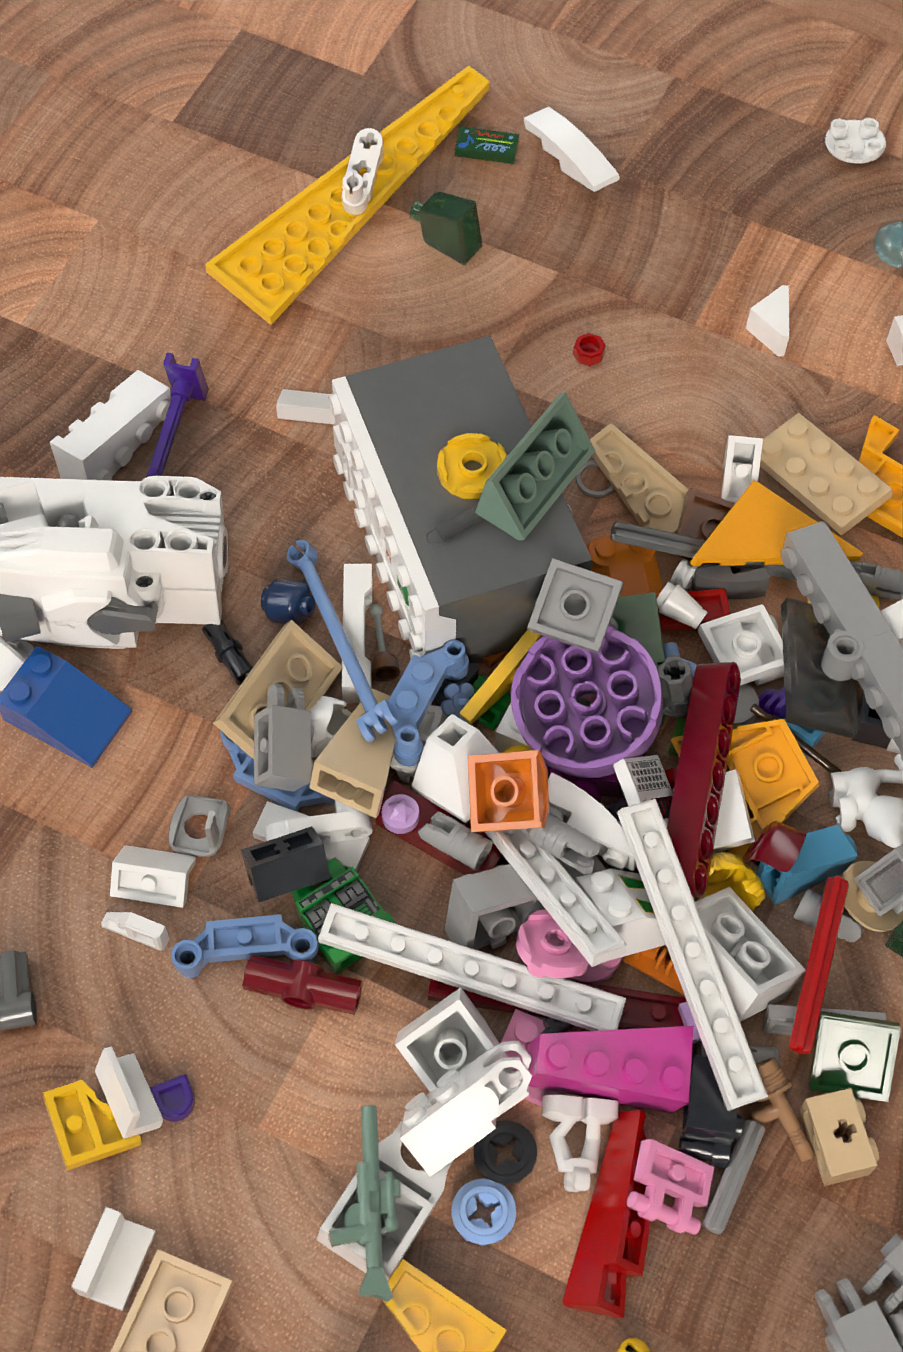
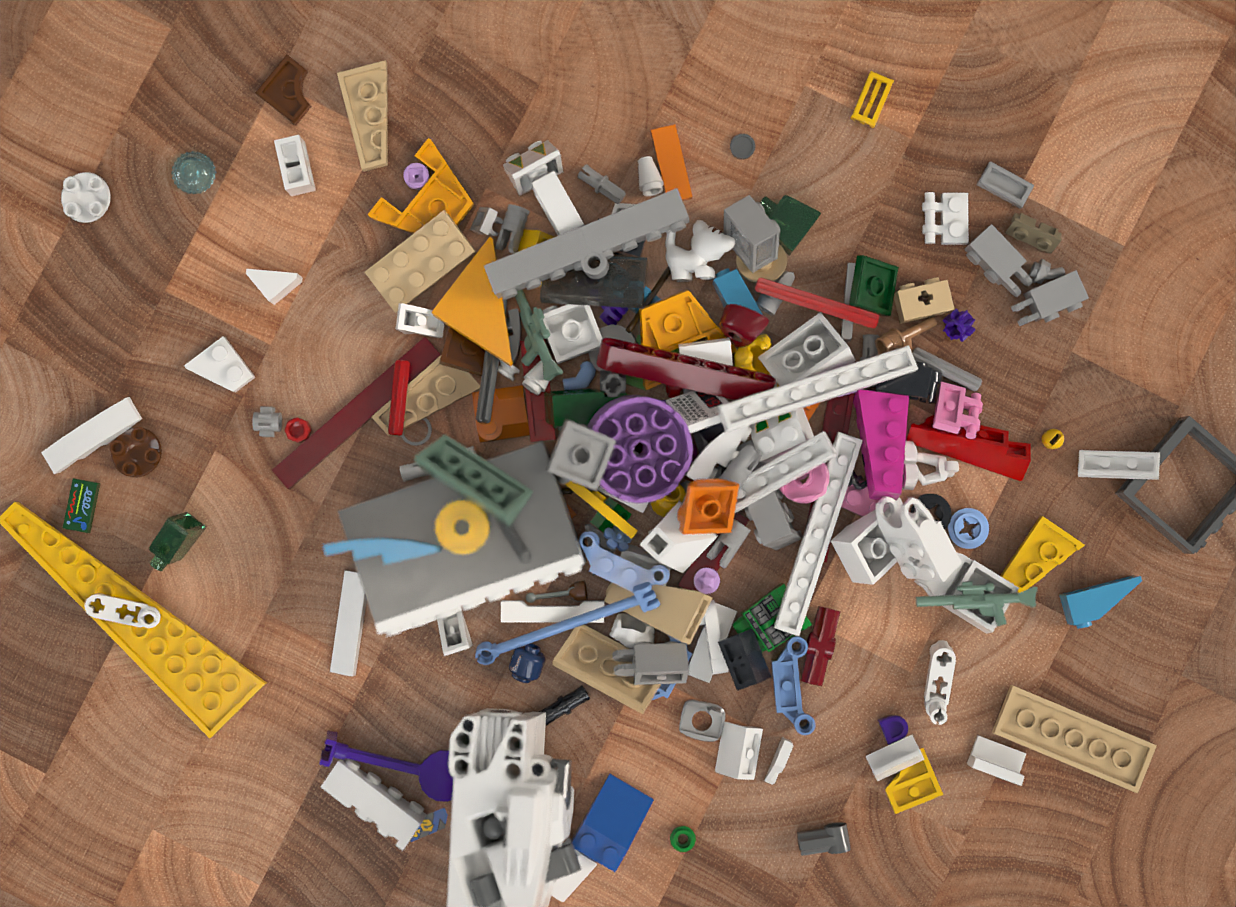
camera: 85 degrees left, 25 degrees up
none -> reddish brown dish [109,427,162,478]
none -> white wing [184,336,255,392]
none -> light grey gear [252,406,282,437]
none -> dark red tile [272,337,441,489]
none -> dark azure slope [323,539,441,564]
none -> red axle [388,360,410,436]
none -> white slope [437,610,473,656]
none -> light grey tile [470,207,503,236]
none -> sand green piece [515,289,563,381]
none -> green plate [670,825,696,852]
none -> white beam [924,640,956,725]
none -> dark purple gear [943,308,976,342]

